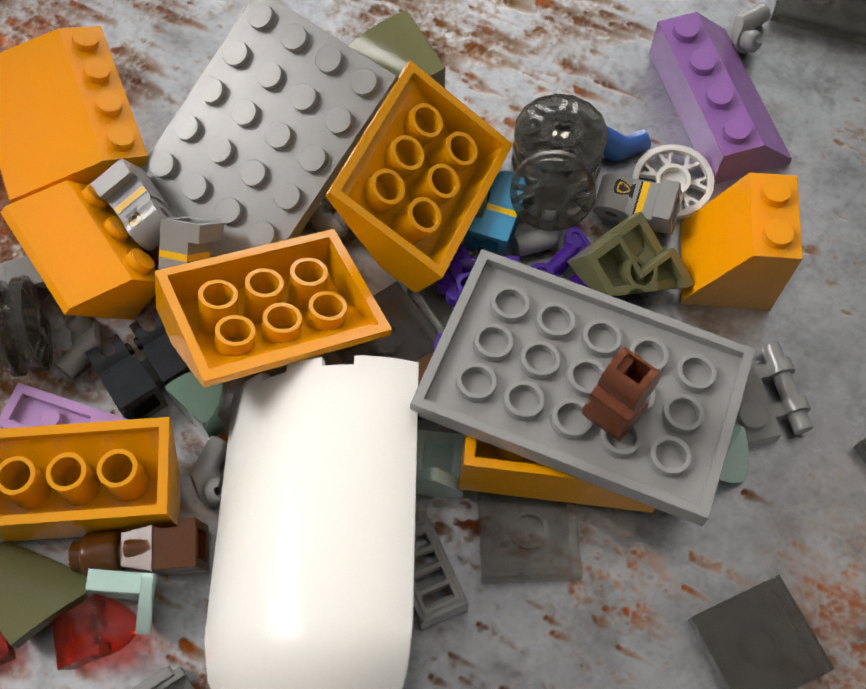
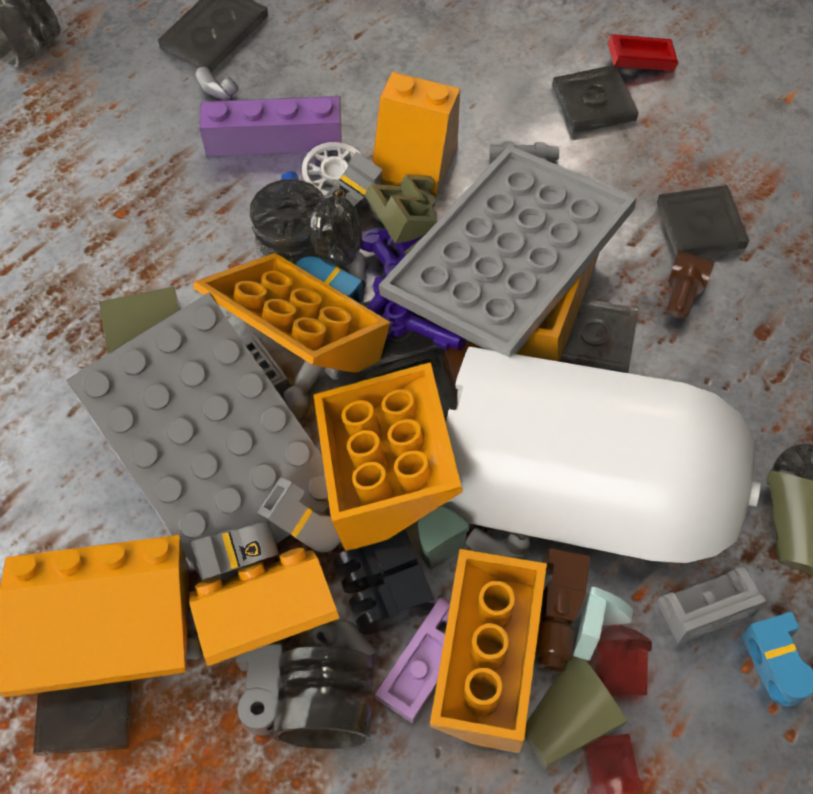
camera: 75 degrees left, 5 degrees down
copper leg [581,347,662,442] -> none
none -> reddish brown axle [667,250,715,319]

